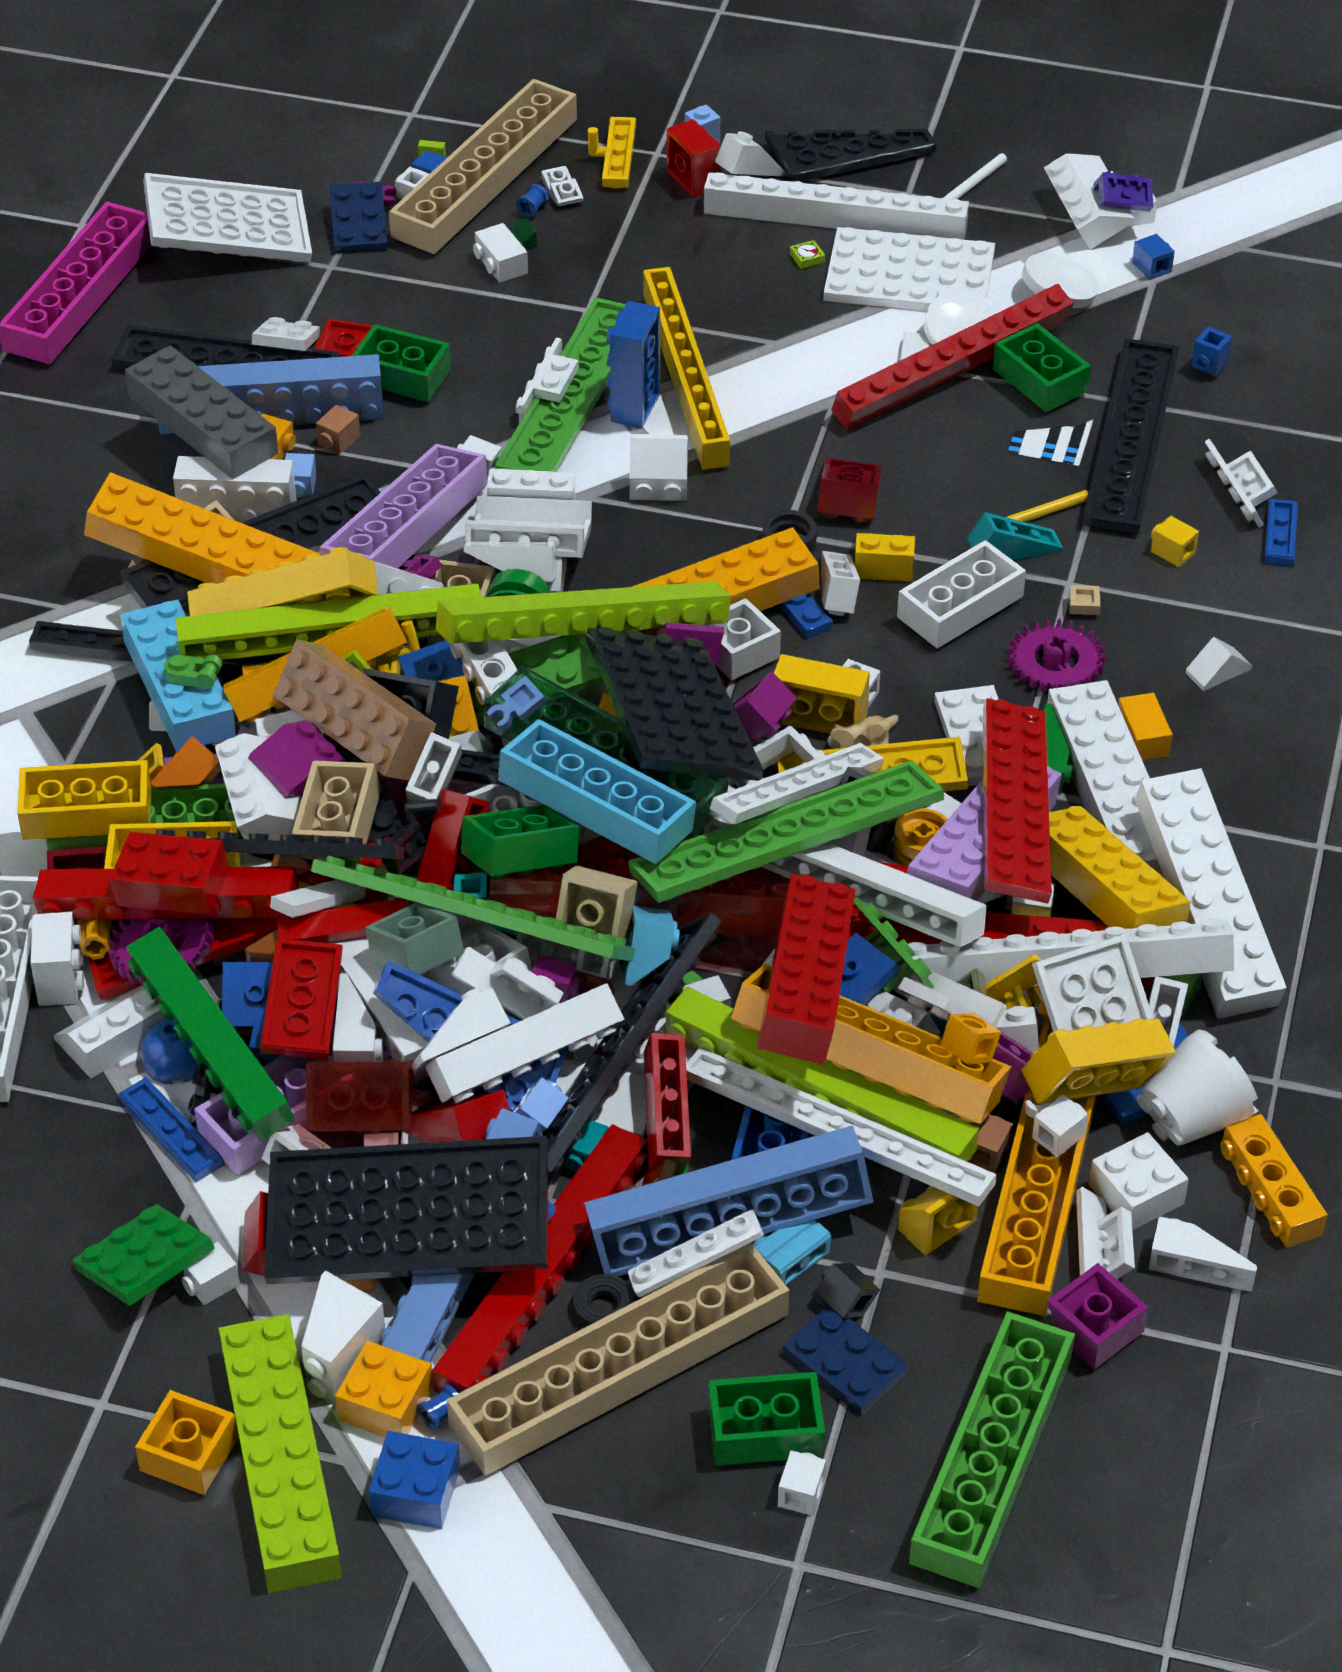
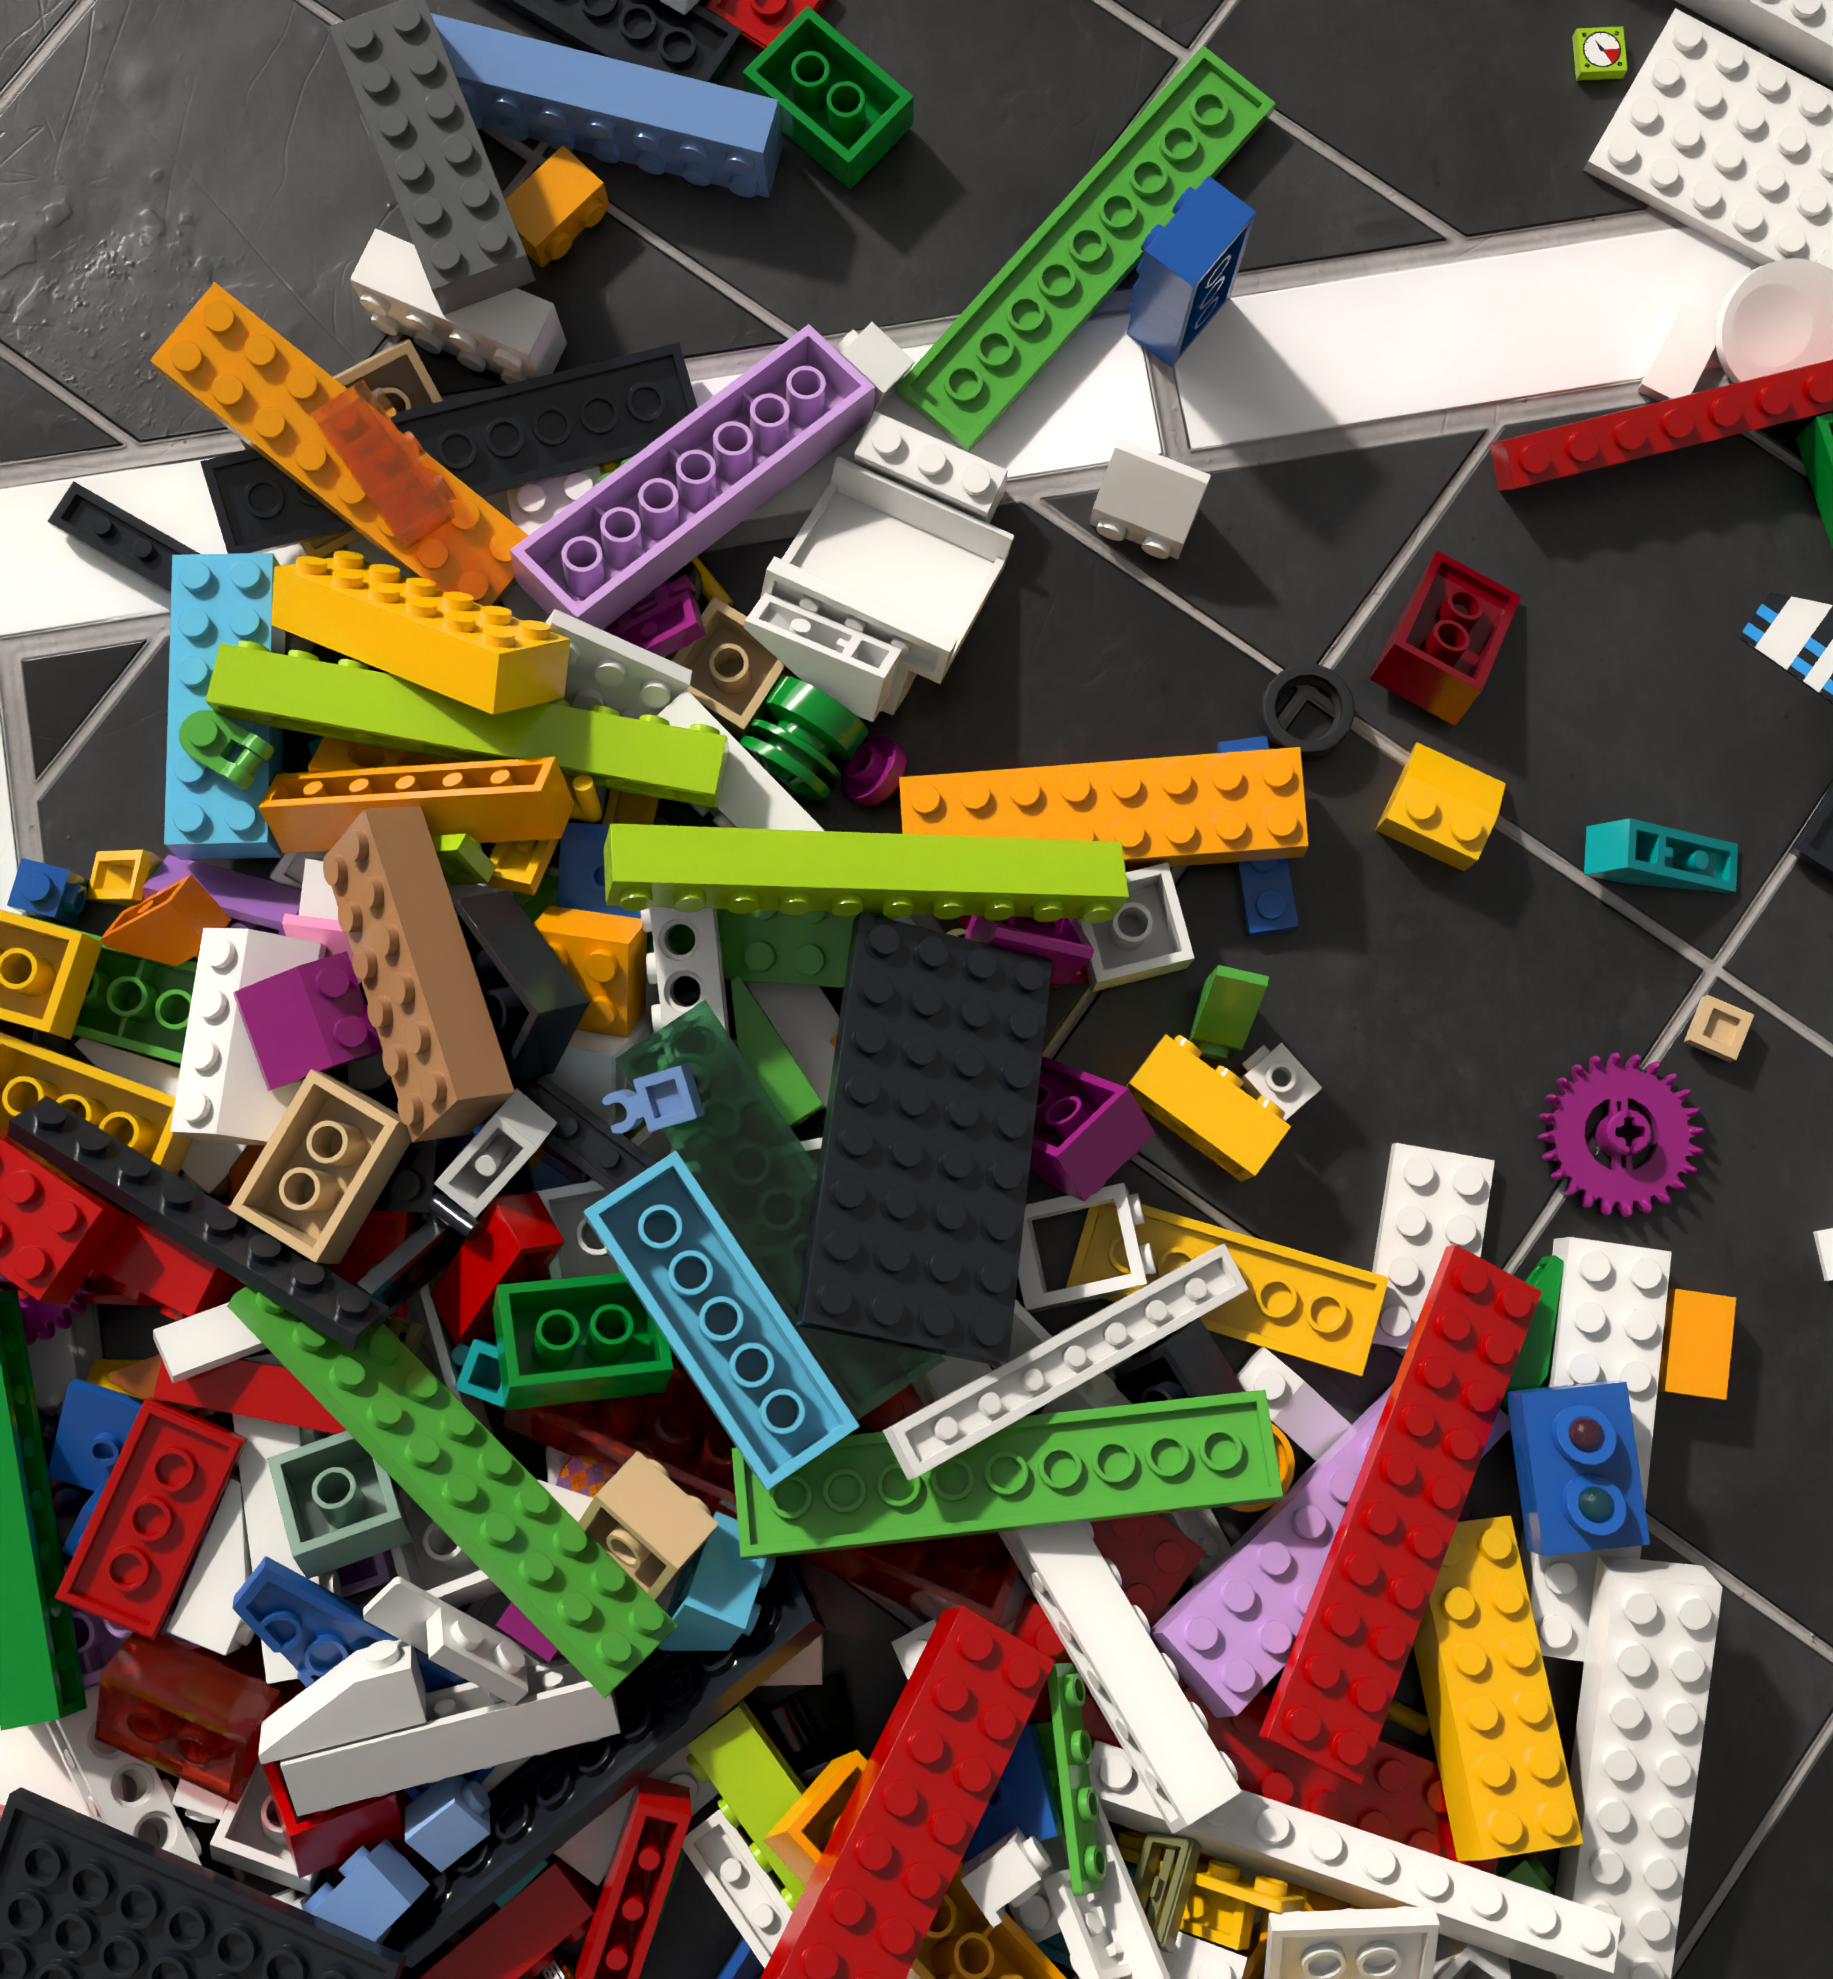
camera: 20 degrees right, 35 degrees up
light blue brick [285,453,316,498] -> none
nougat brick [316,405,360,454] -> none
white bracket [516,338,579,424] -> none
yellow brick [643,267,730,470] -> none
white slope [821,551,860,616] -> none
tan animal [827,715,898,749] -> none
white brick [897,540,1026,648] -> none
yellow bar [1006,490,1088,522] -> none
none -> clear orange brick [311,379,457,551]
none -> white brick [960,1827,1052,1928]
none -> bright green slope [1188,965,1269,1060]
none -> blue piece [1506,1381,1650,1556]

